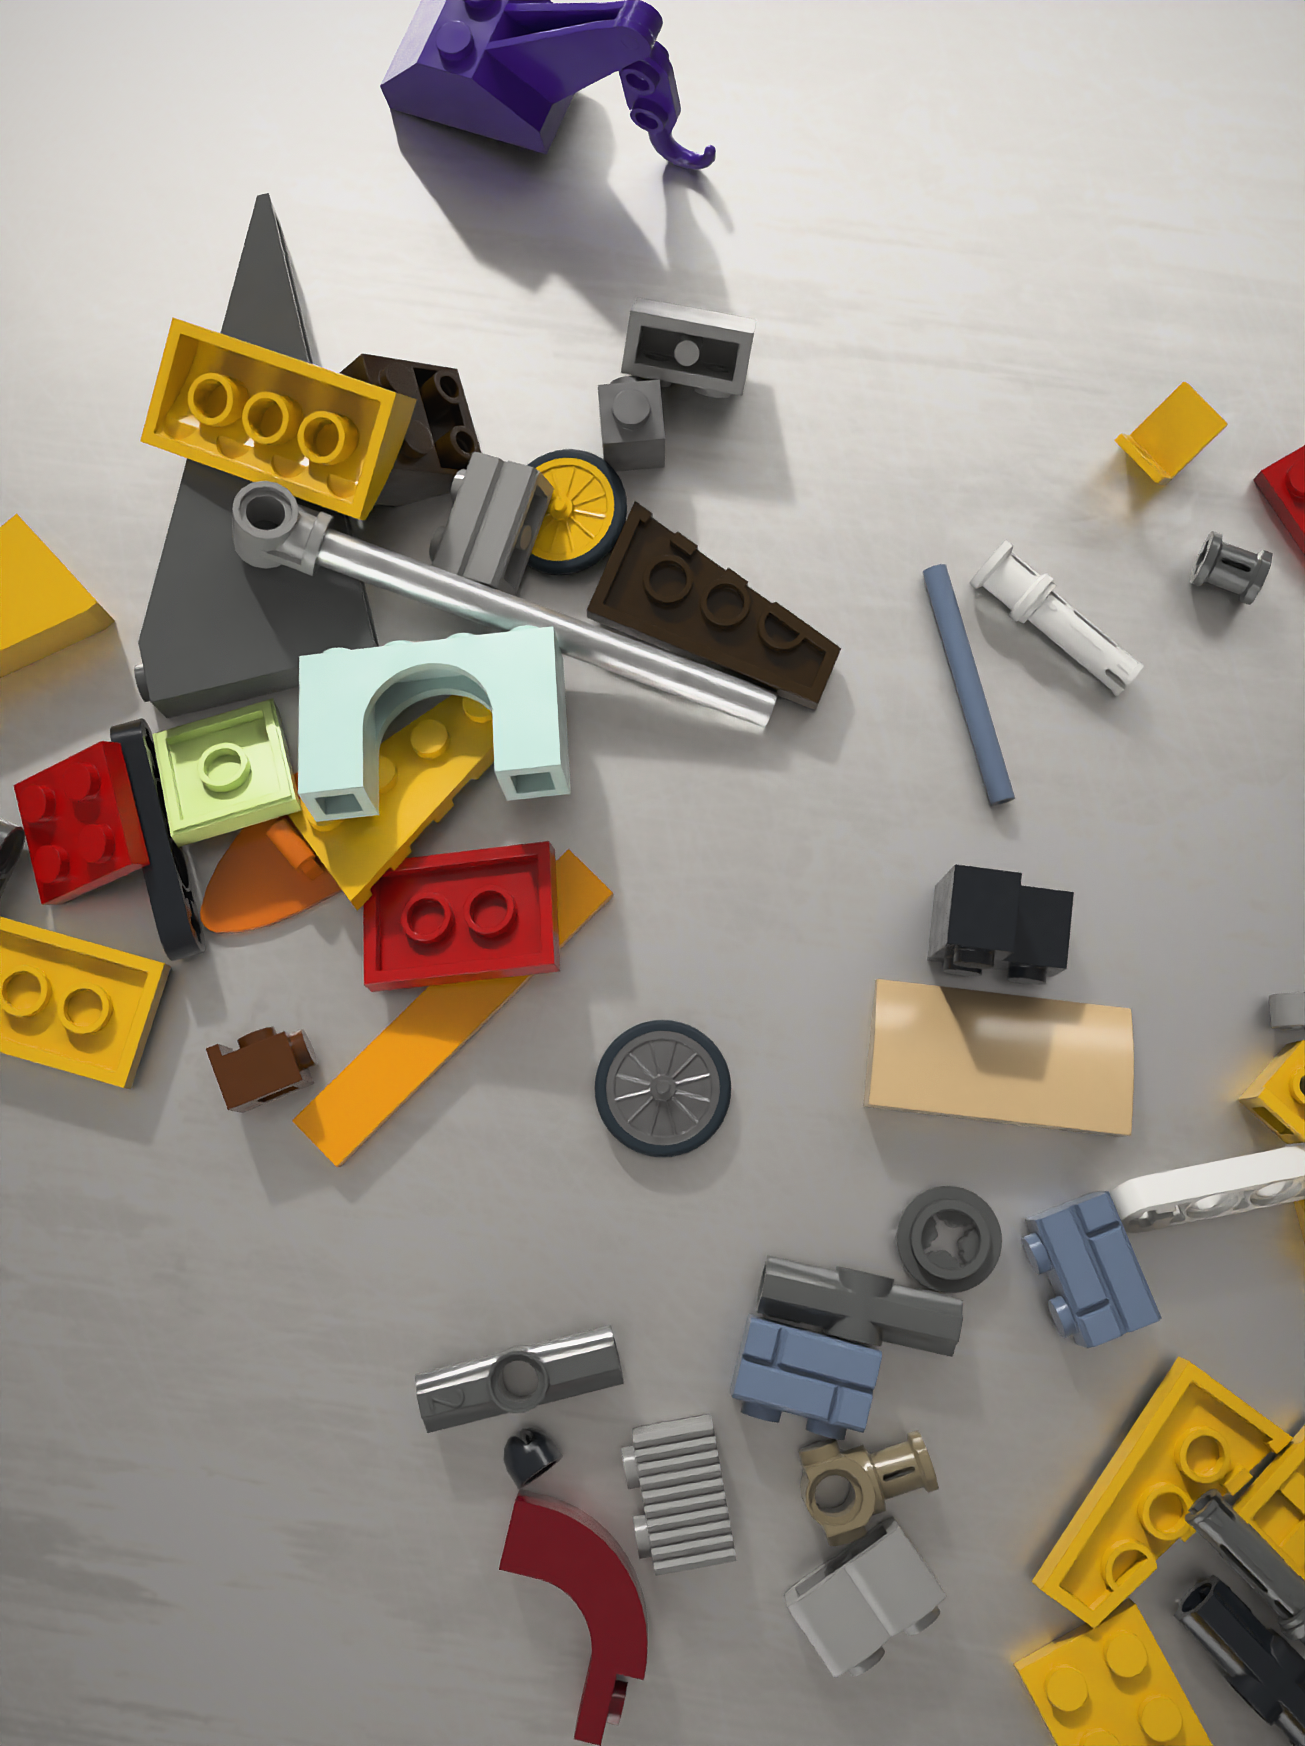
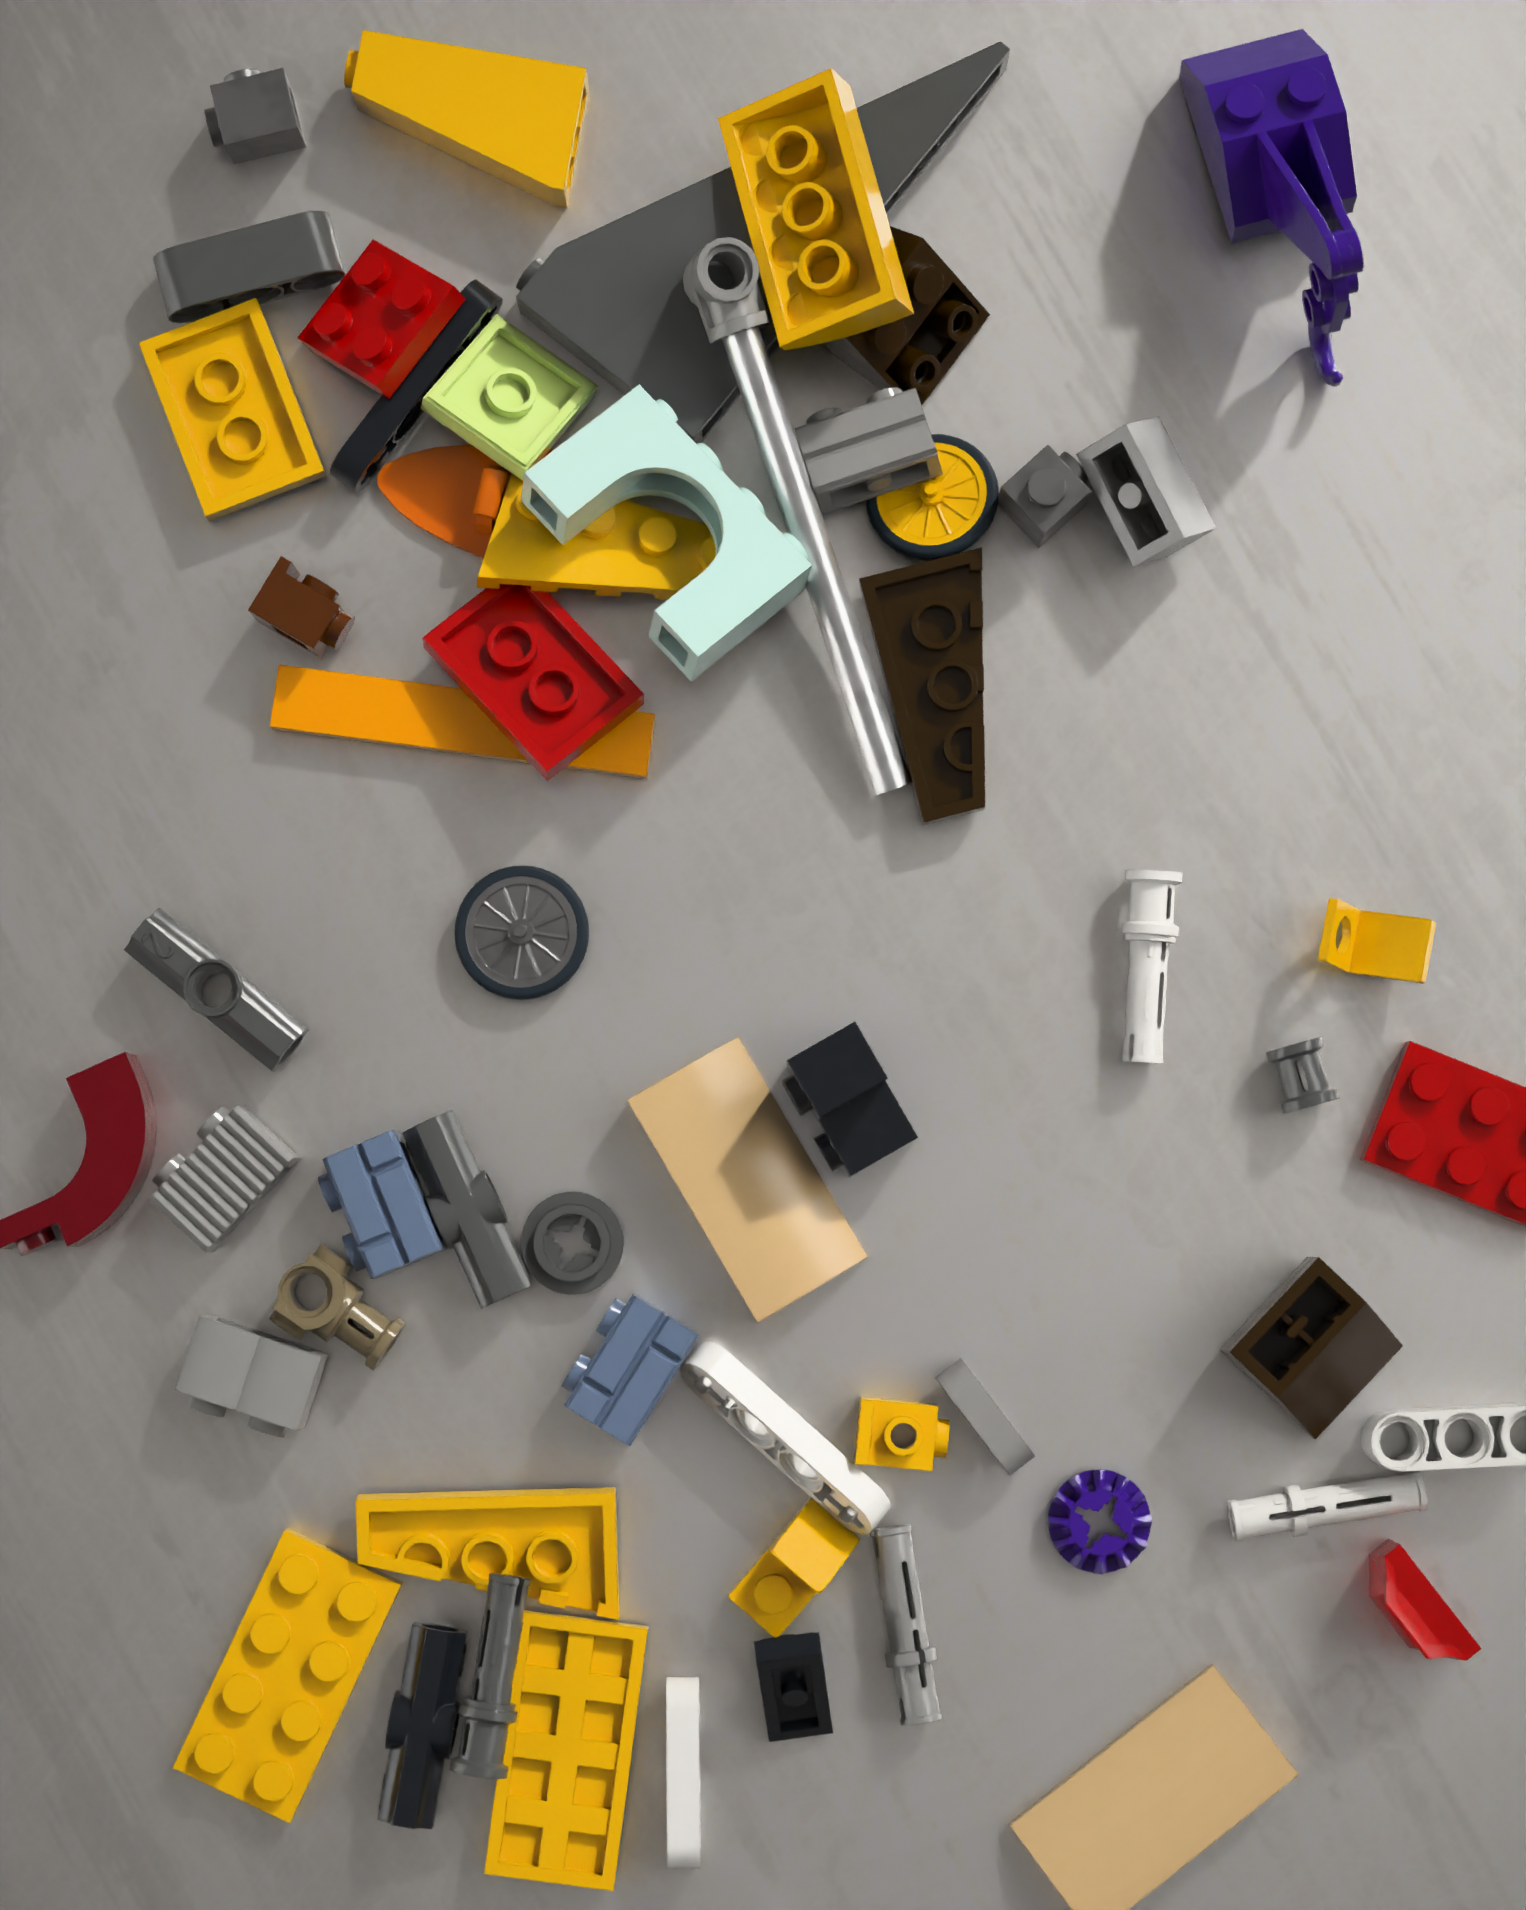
camera: 55 degrees right, 5 degrees up
black hinge [503,1428,563,1489] -> none
sand blue piece [922,564,1015,806] -> none

